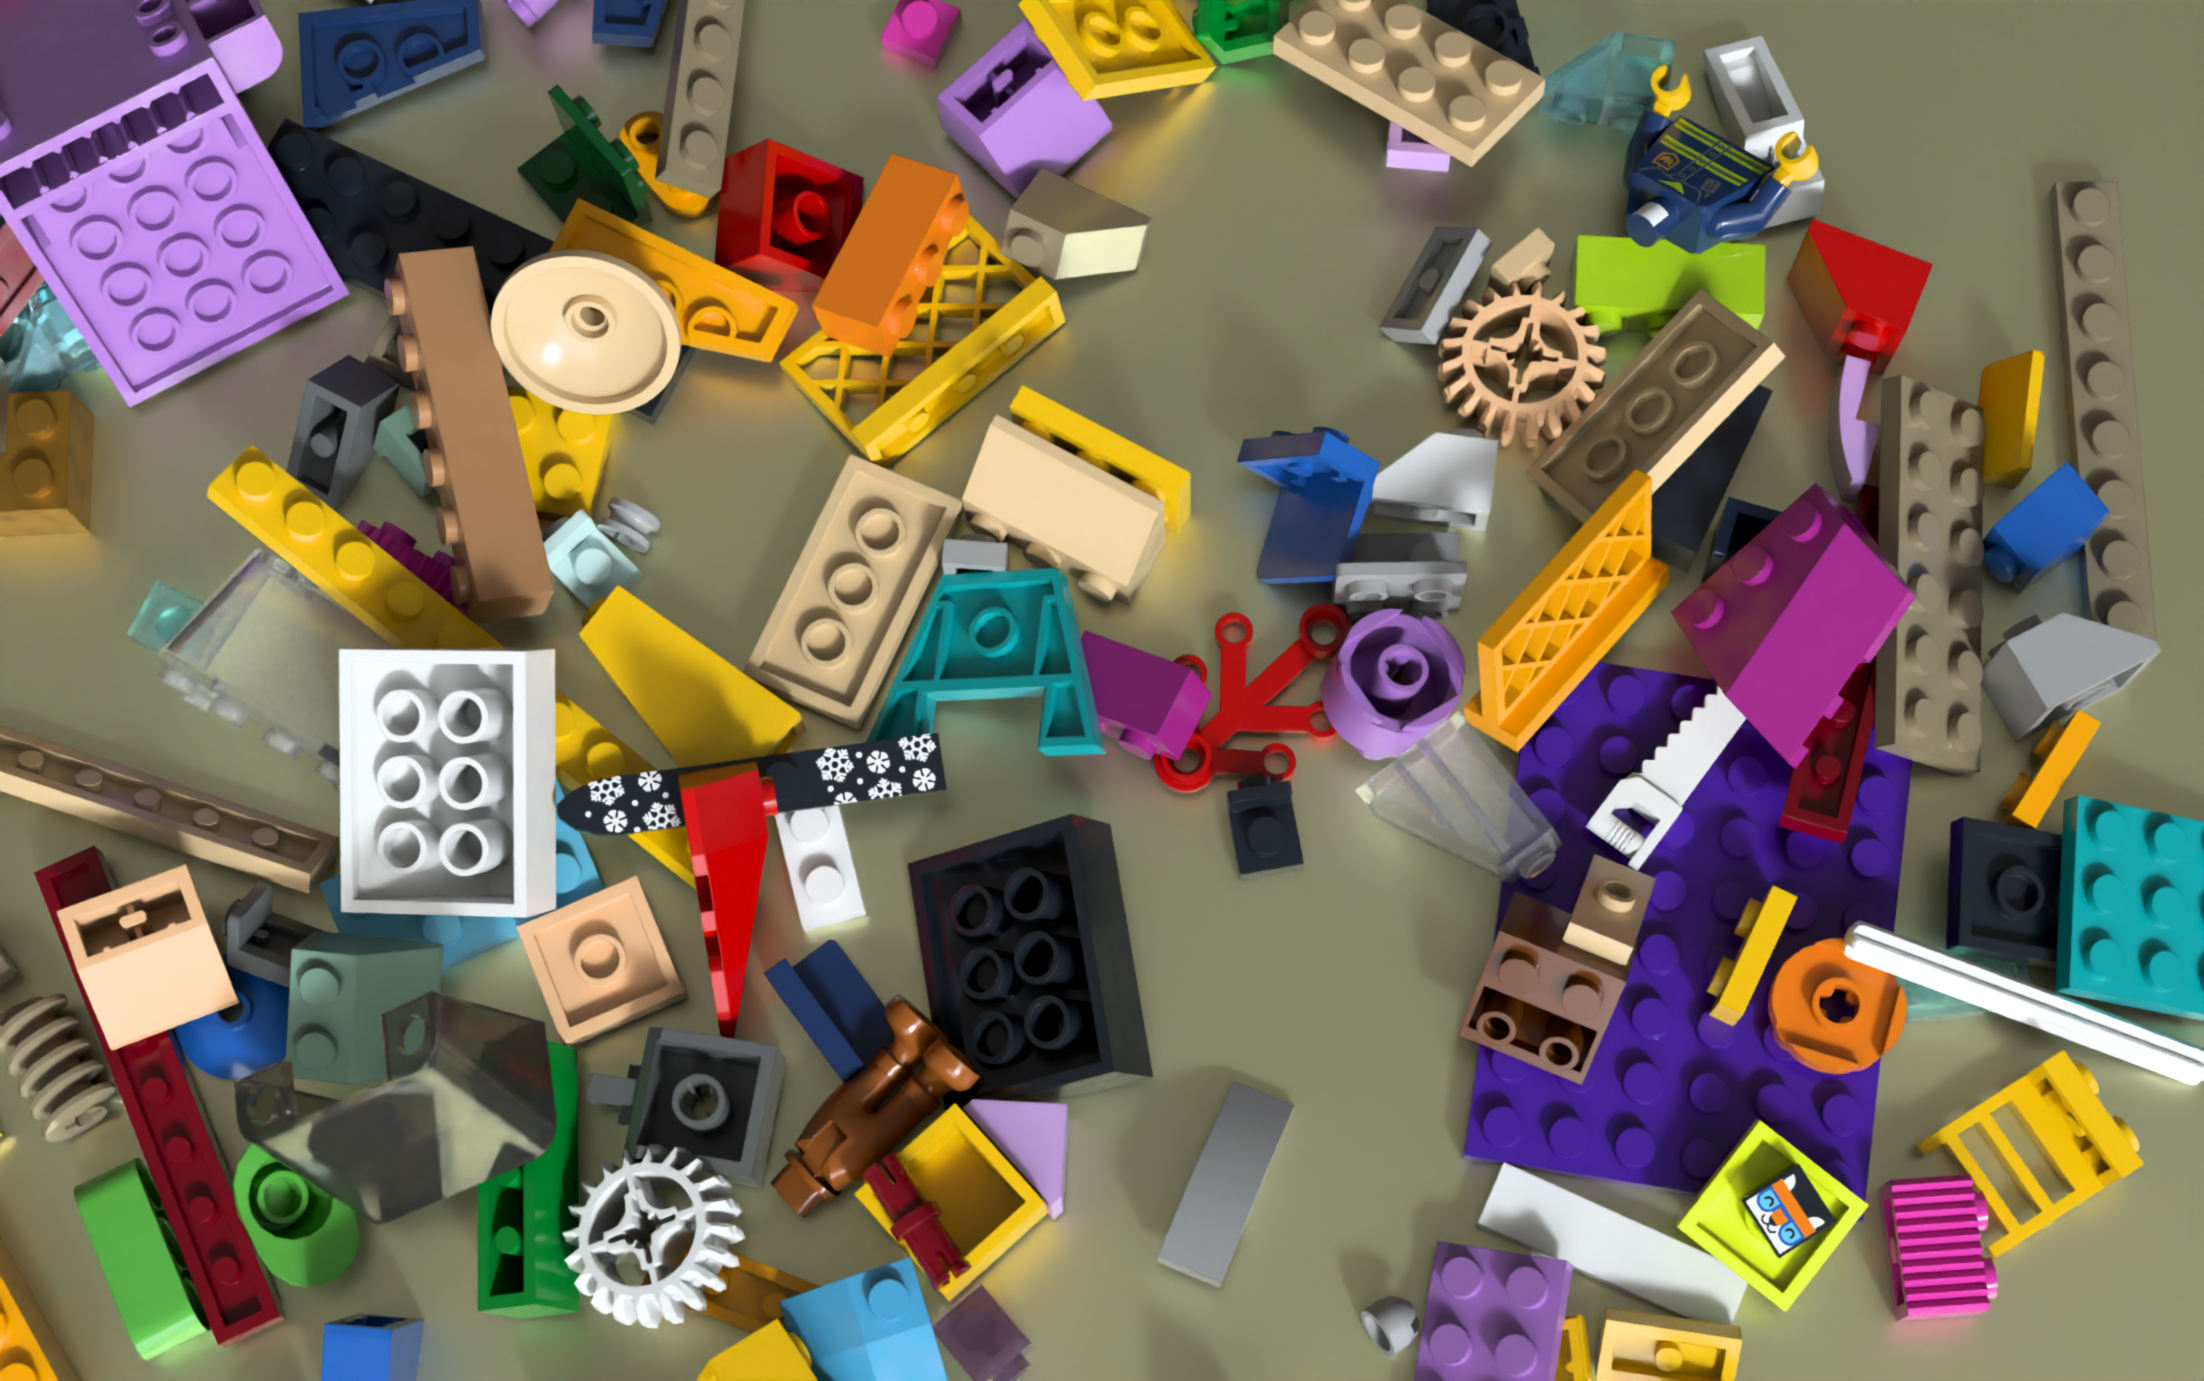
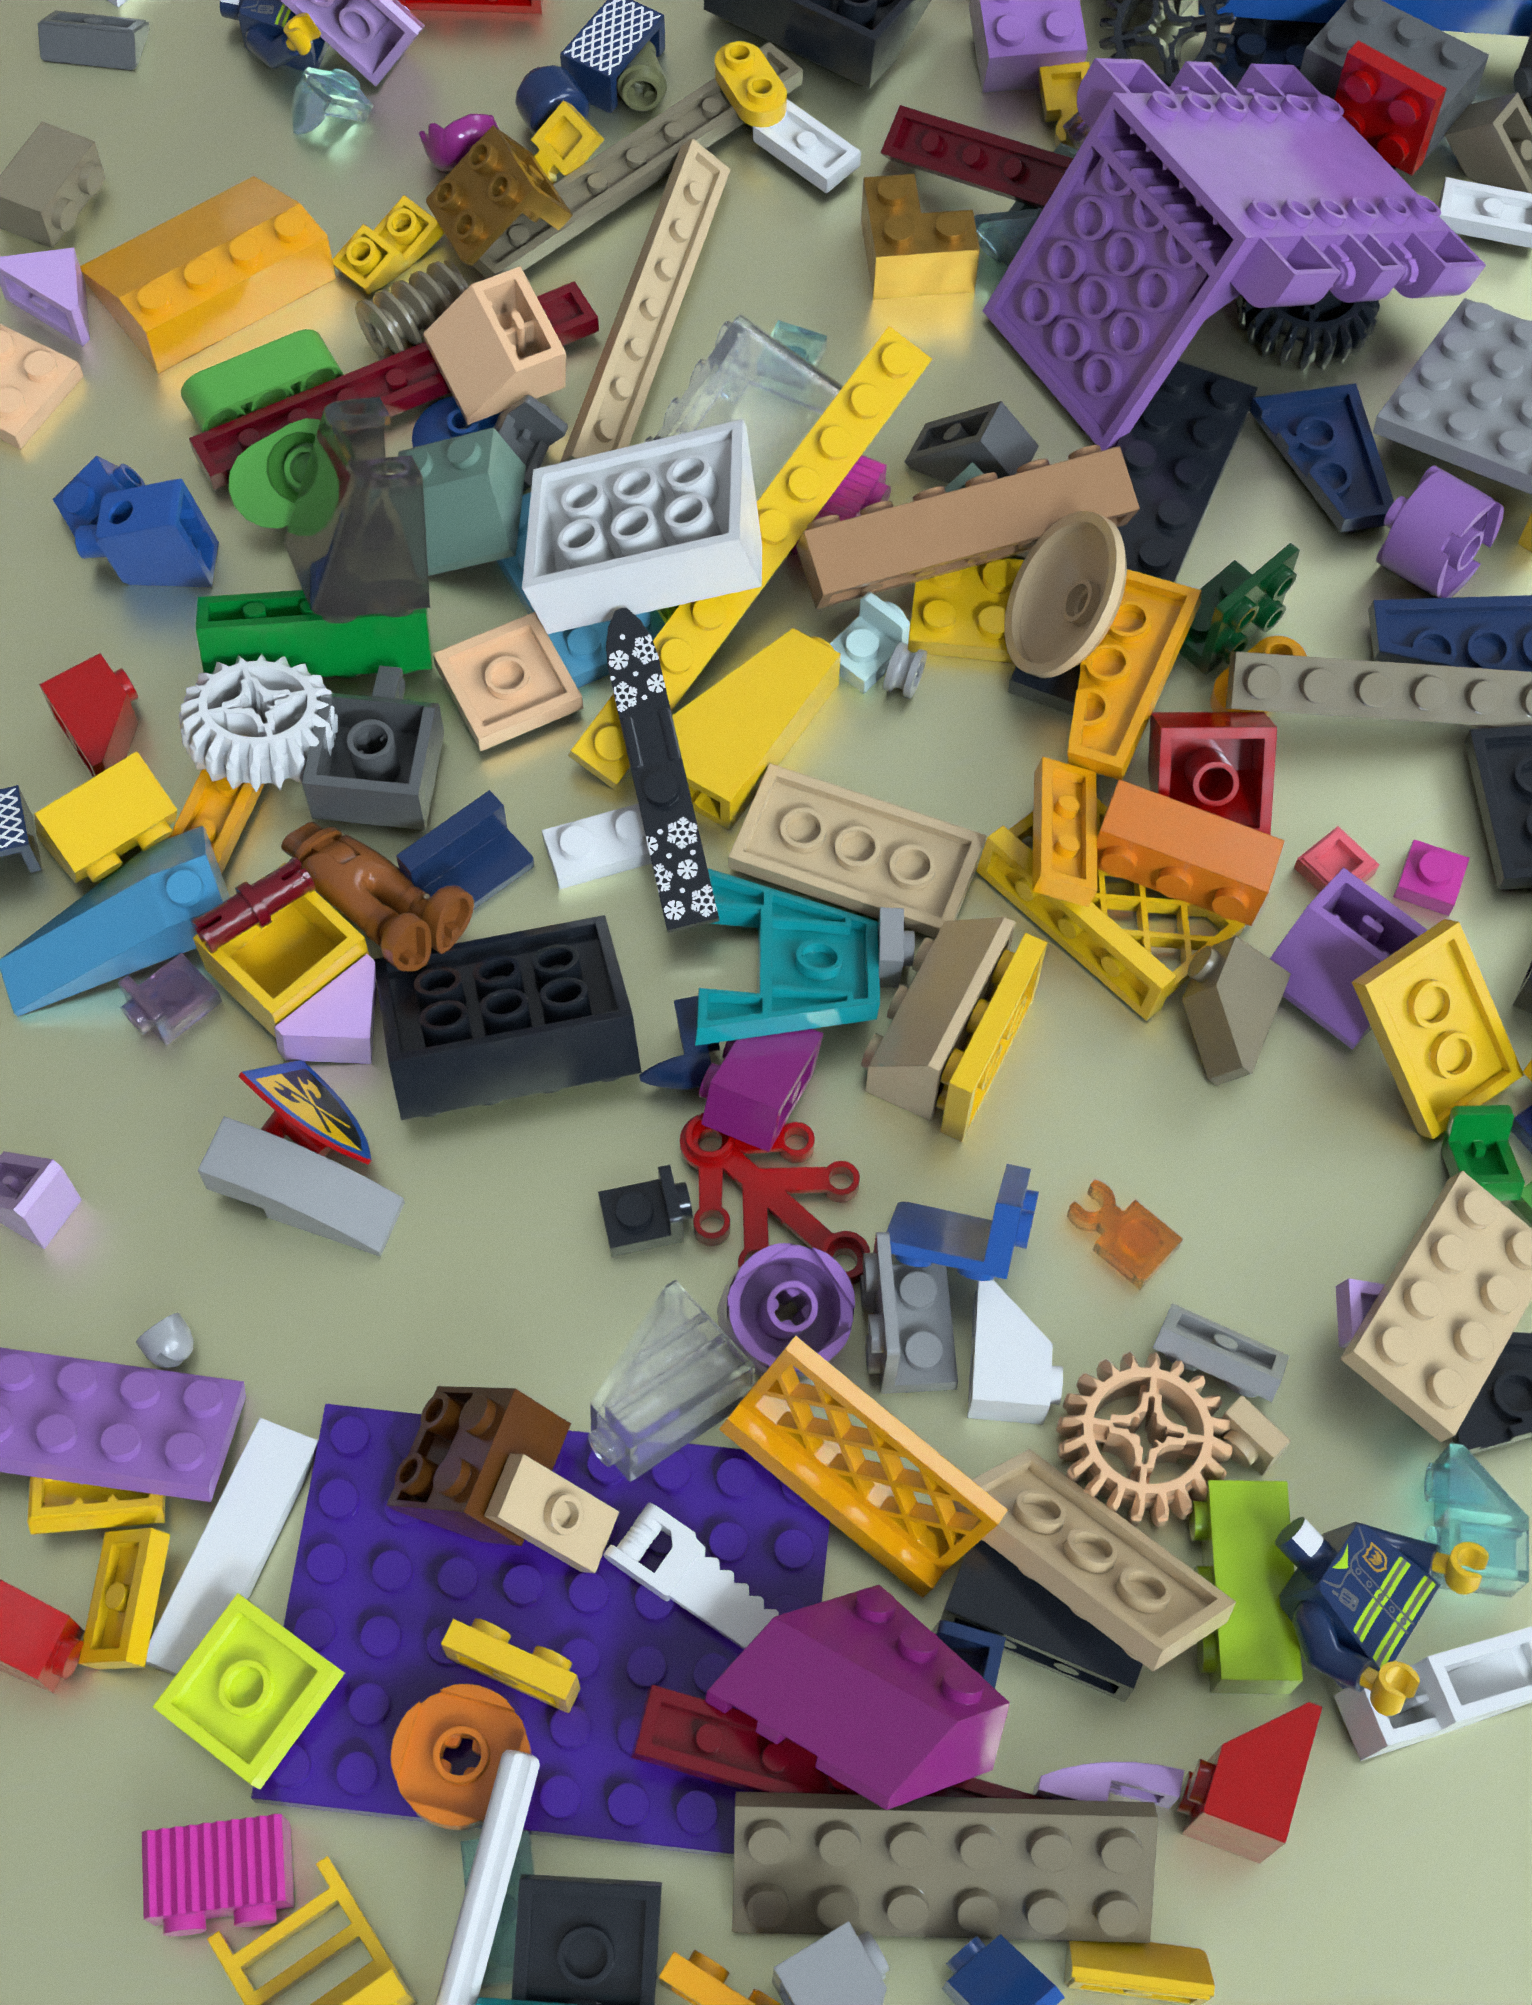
camera: 80 degrees right, 10 degrees down
red wedge [678,762,778,1039] -> none
tile [1738,1162,1836,1259] -> none
none -> shield [238,1060,372,1165]
none -> dark blue plate [639,996,720,1090]
none -> light orange plate [1032,756,1097,907]
none -> clear orange plate [1067,1179,1183,1290]
none -> coral tile [1294,826,1380,892]

